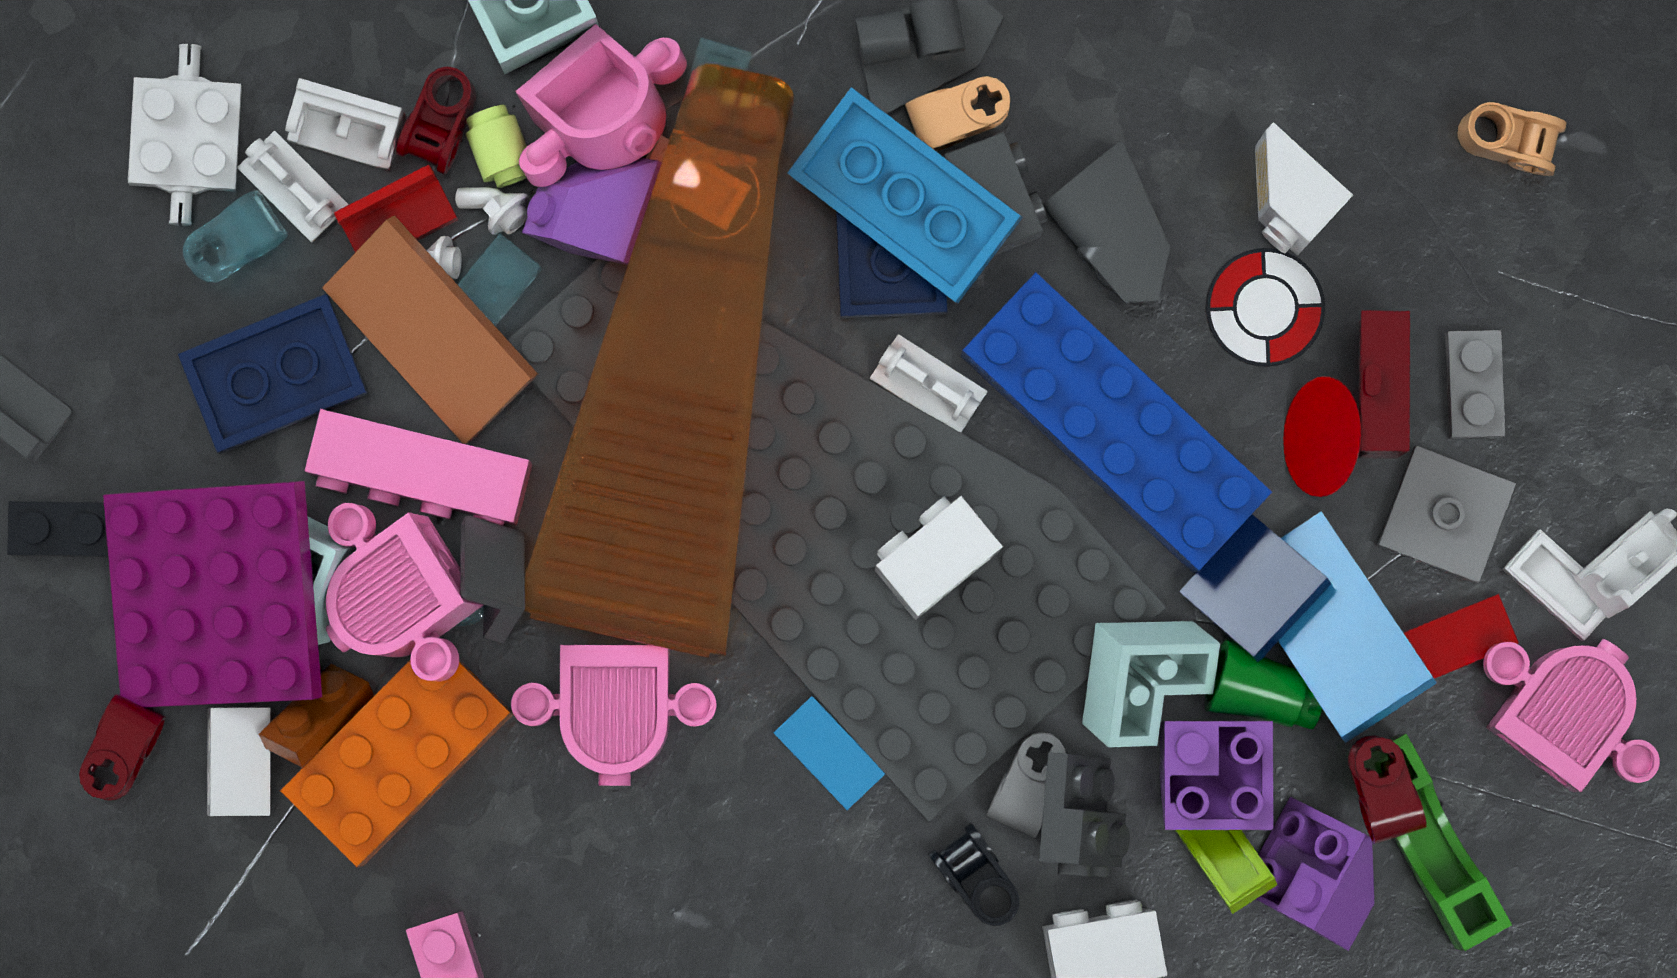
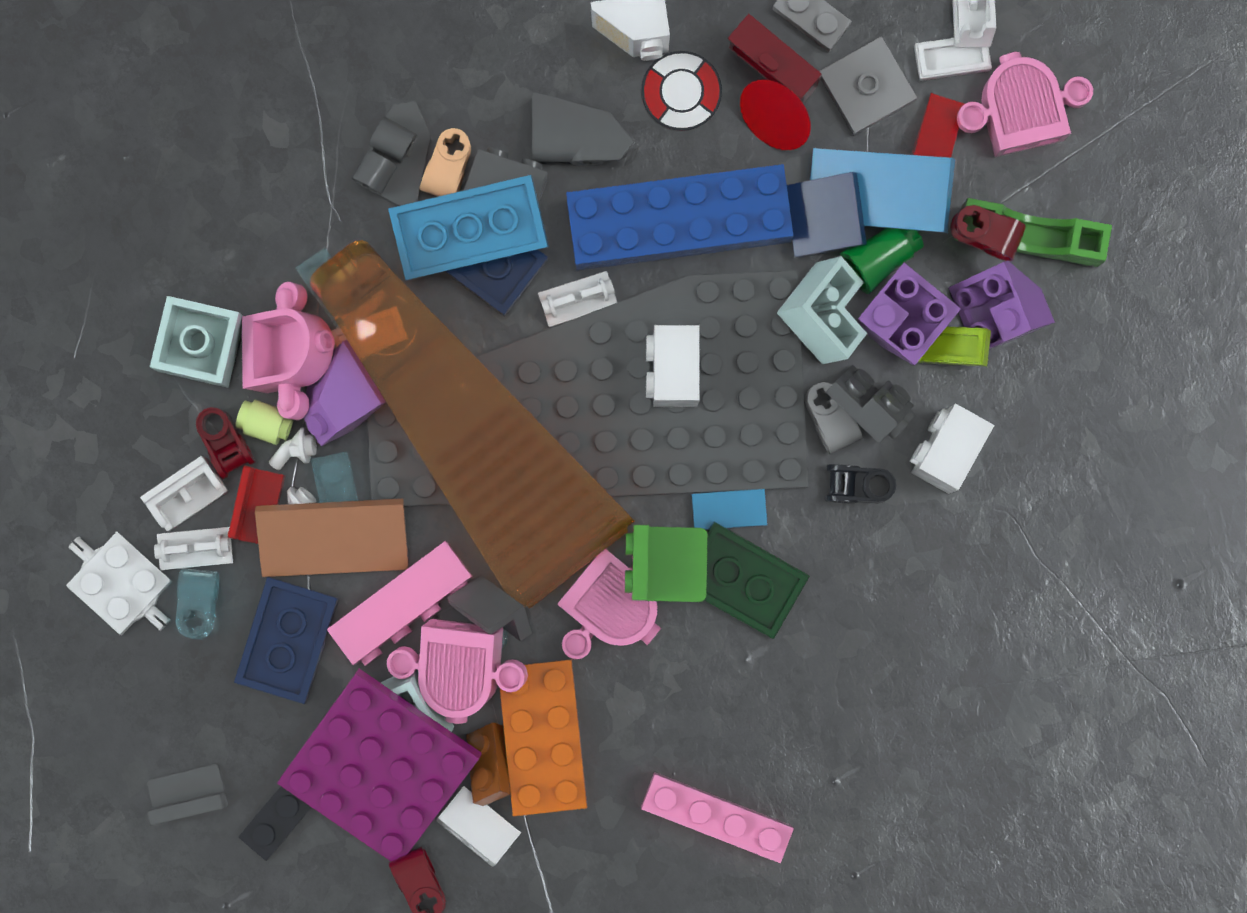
camera: 50 degrees left, 0 degrees up
none -> bright green bracket [625,525,708,602]
none -> dark green tile [704,521,810,639]

